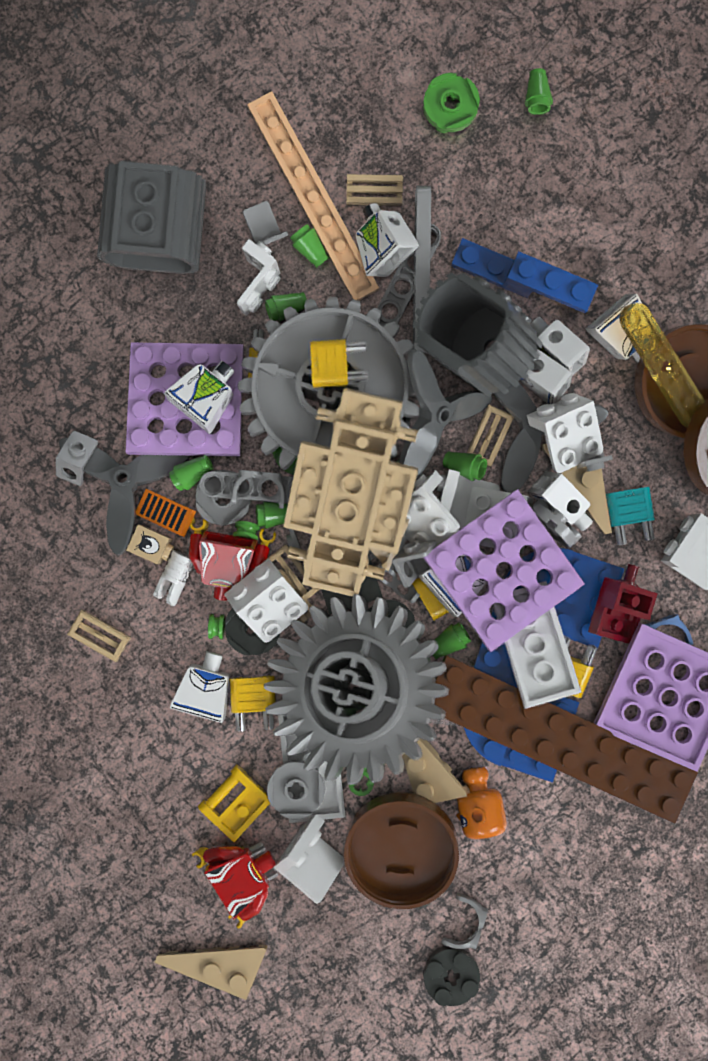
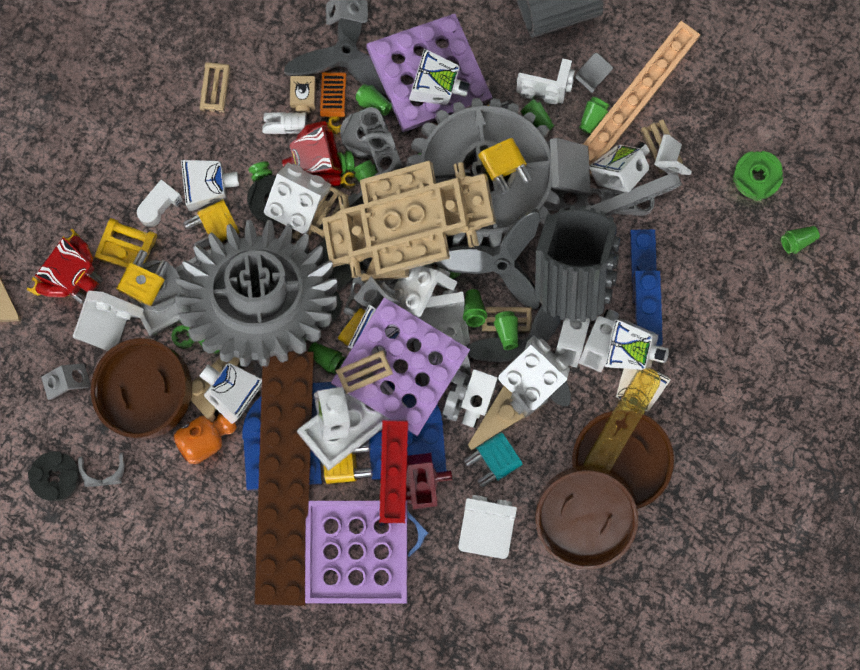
camera: 70 degrees right, 10 degrees down
none -> light grey bracket [41,363,91,400]
none -> yellow piece [116,250,170,306]
none -> white leg [137,180,183,227]
none -> white torso [199,363,262,424]
none -> white torso [314,387,350,441]
none -> tan tile [336,350,393,394]
none -> red plate [379,420,408,523]
none -> bright green cone [494,311,518,350]
none -> light grey tile [550,138,591,195]
none -> torso [605,319,669,370]
none -> white bracket [654,134,692,175]

